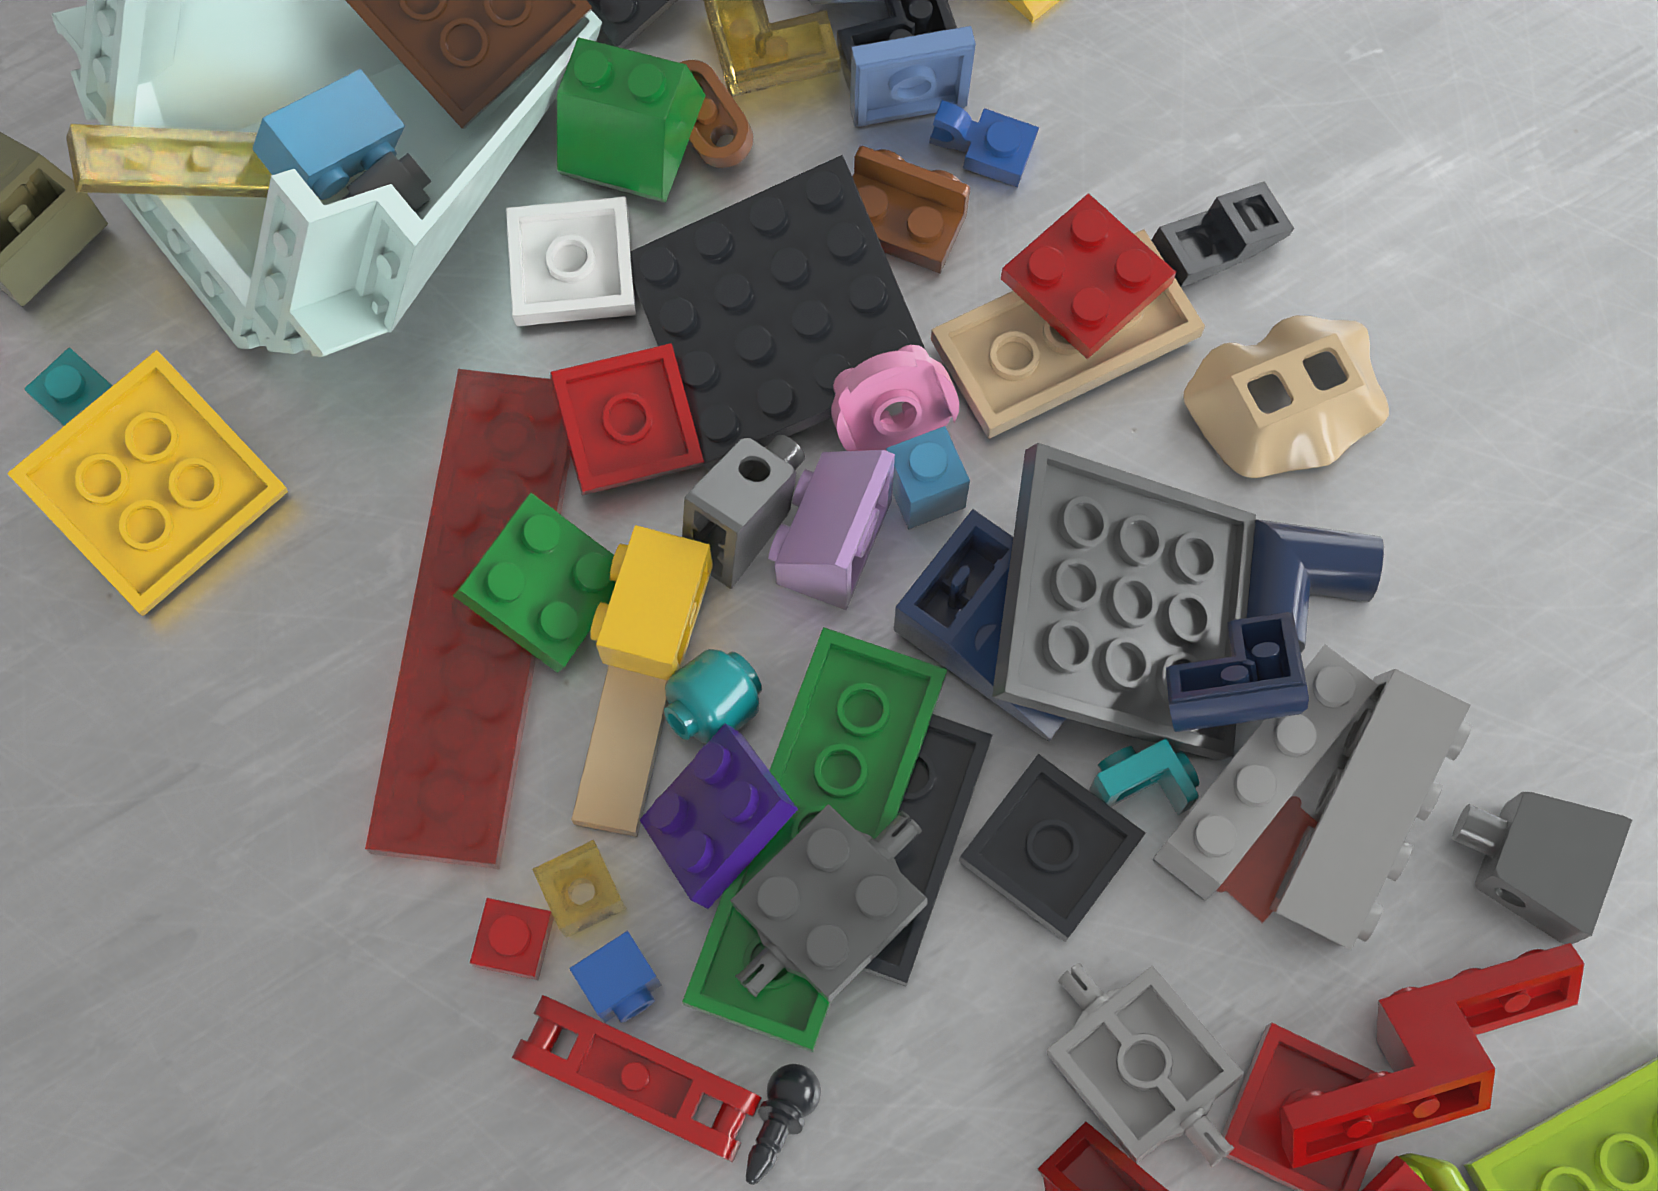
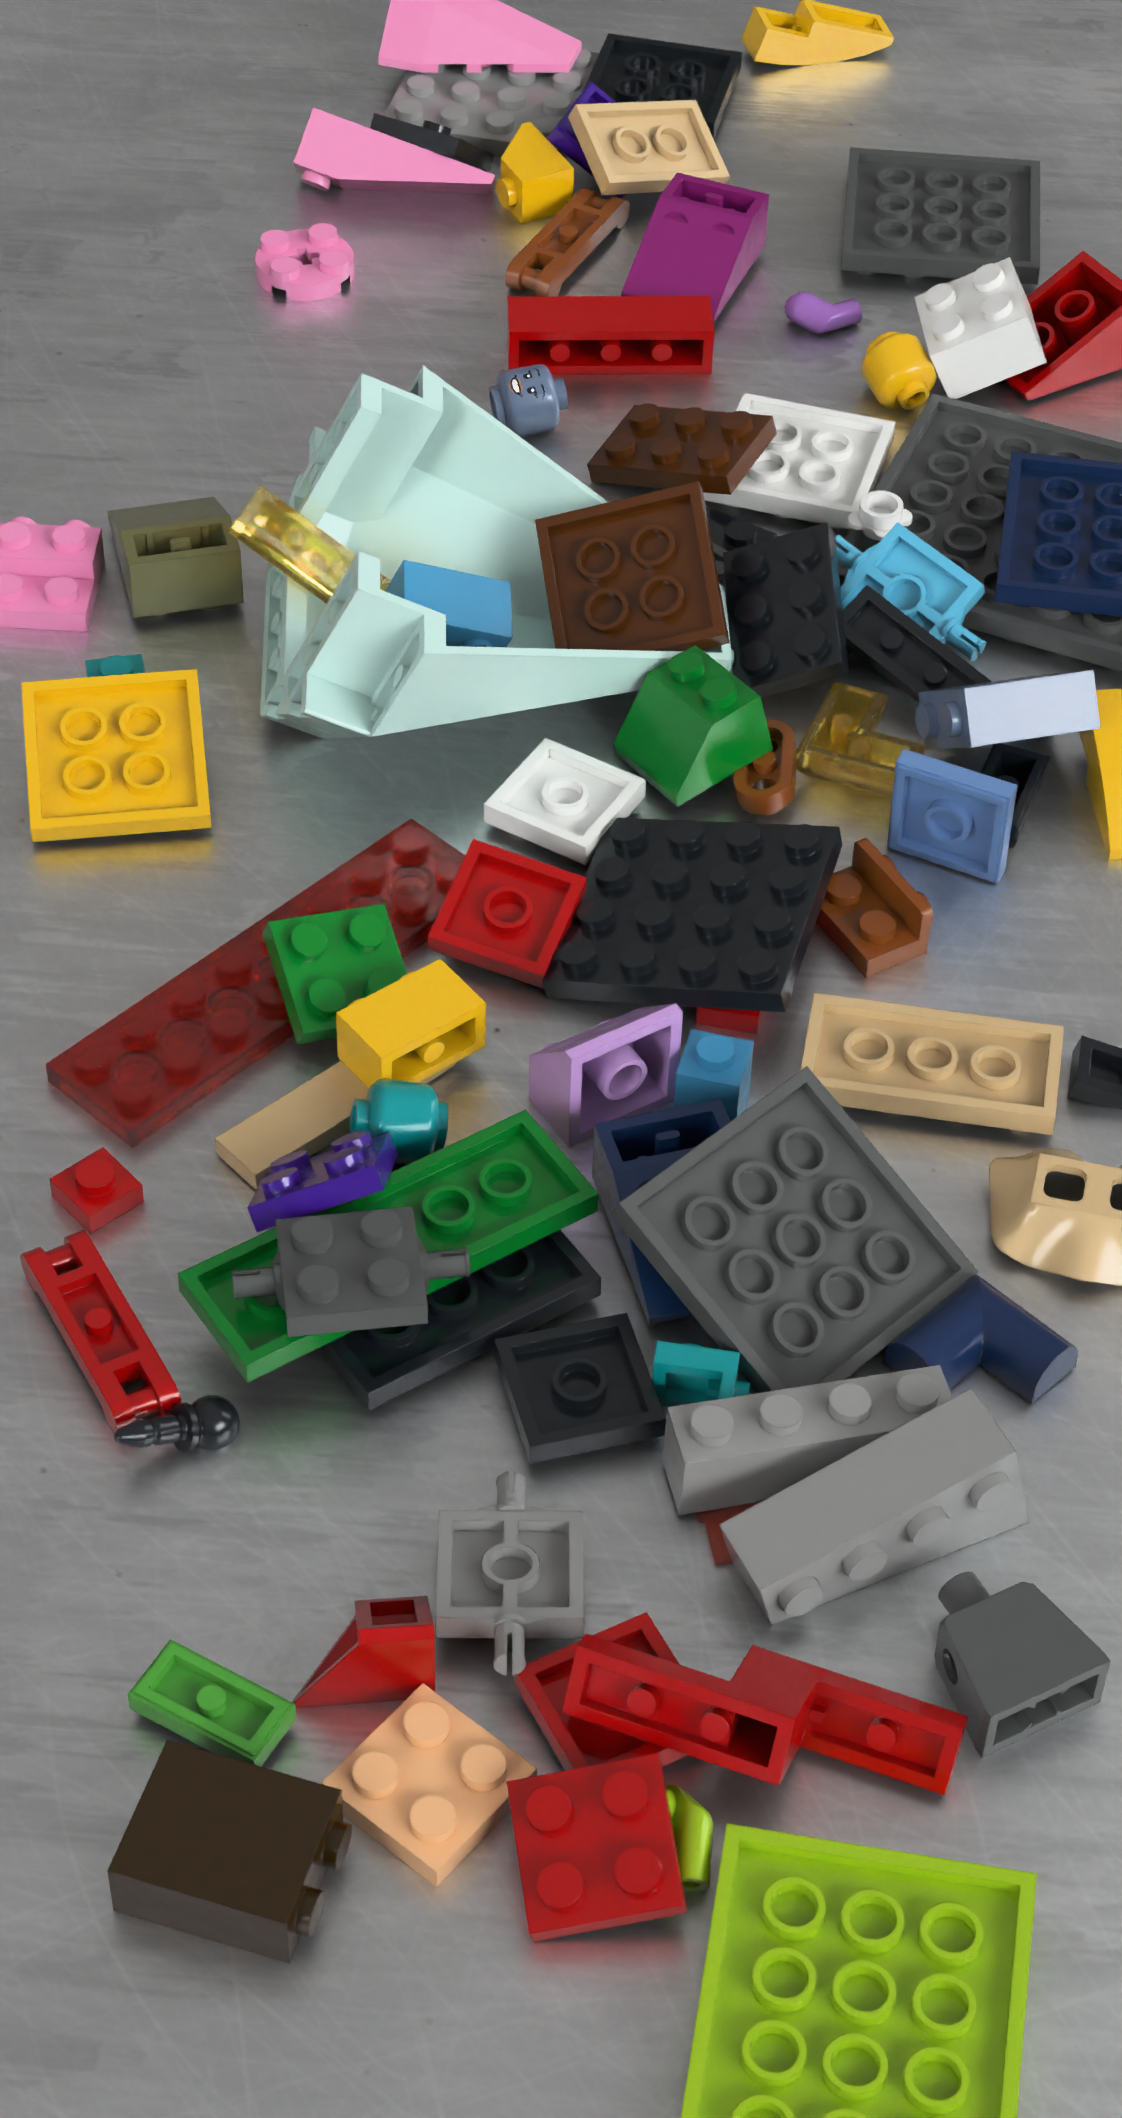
camera: 35 degrees right, 25 degrees down
clear yellow plate [532,840,627,938] -> none
blue plate [569,930,662,1023] -> none
dark grey torso [682,435,805,589] -> none
bright pink plate [831,345,959,451] -> none
blue plate [929,100,1039,188] -> none
red plate [1001,193,1176,359] -> none
dark blue brick [1165,612,1309,732] -> none

